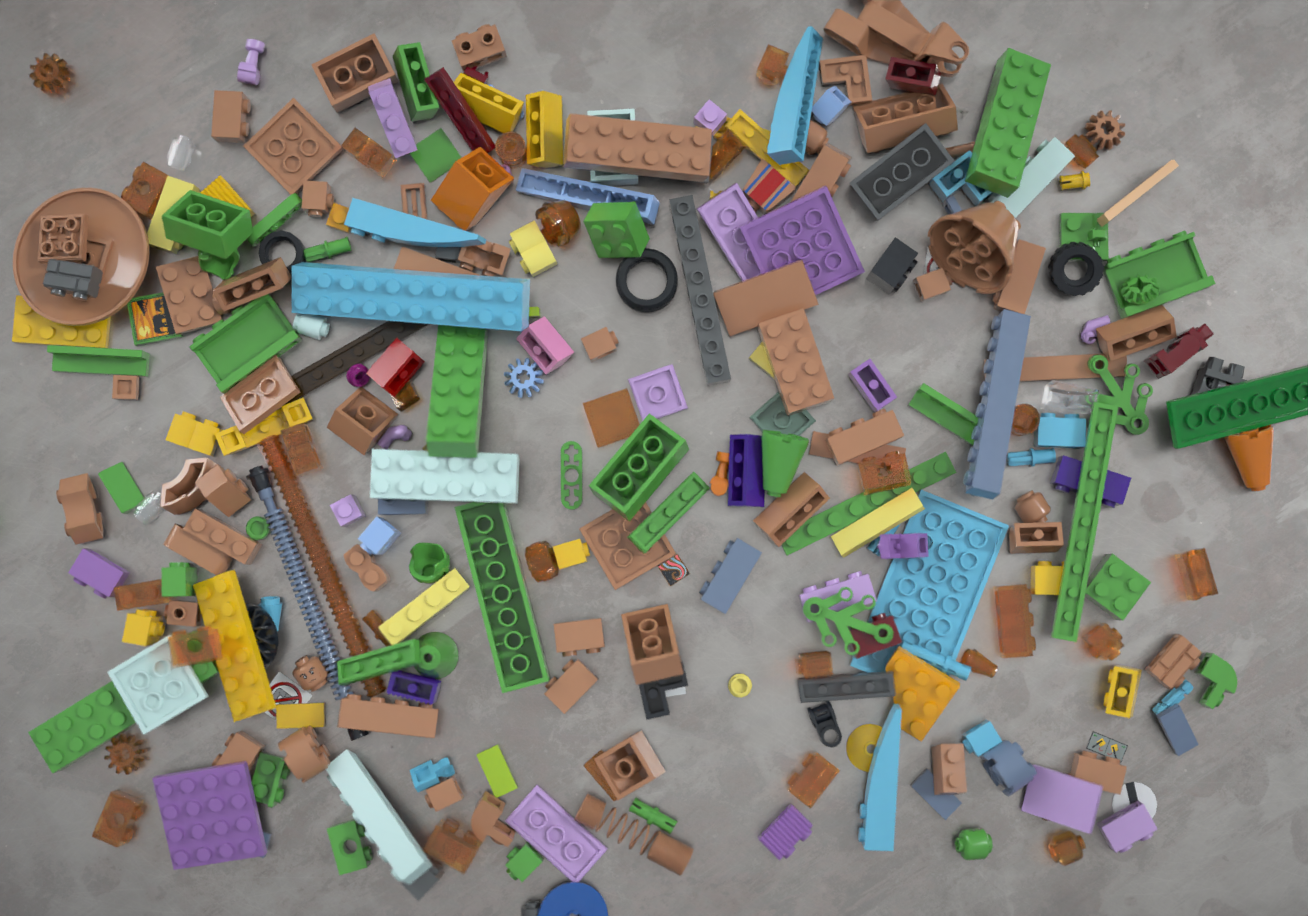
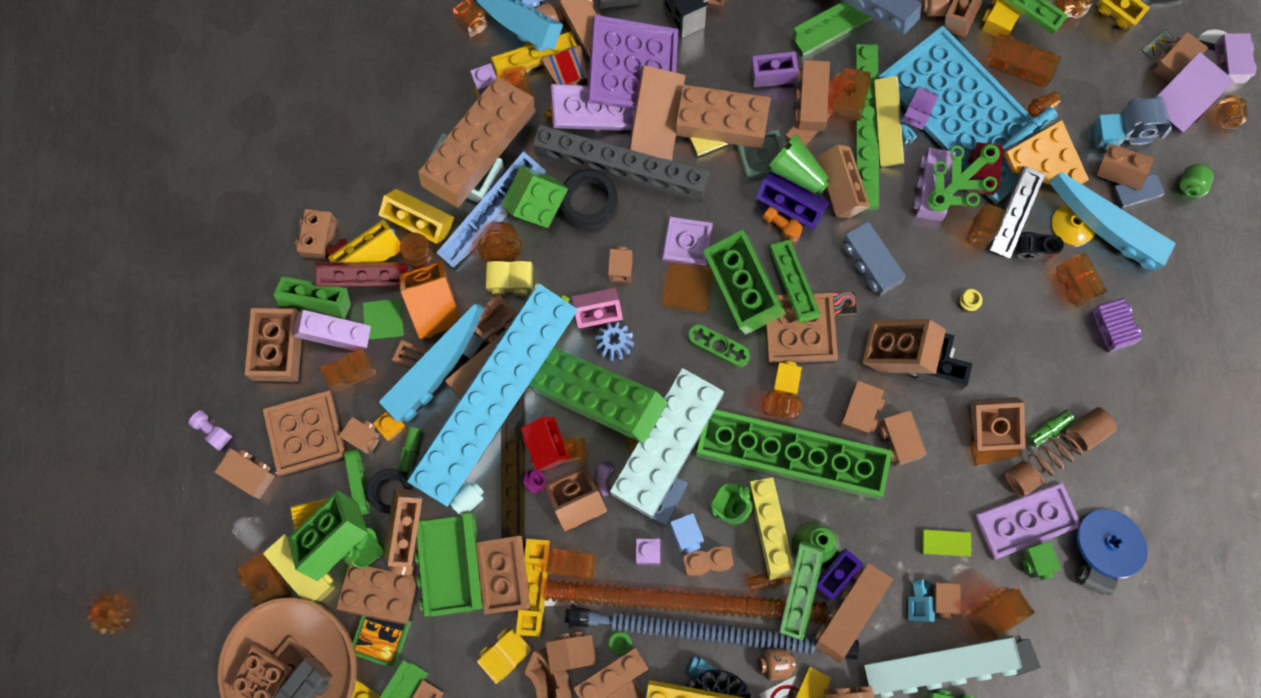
camera: 60 degrees left, 10 degrees down
nougat brick [471,791,516,847] -> none

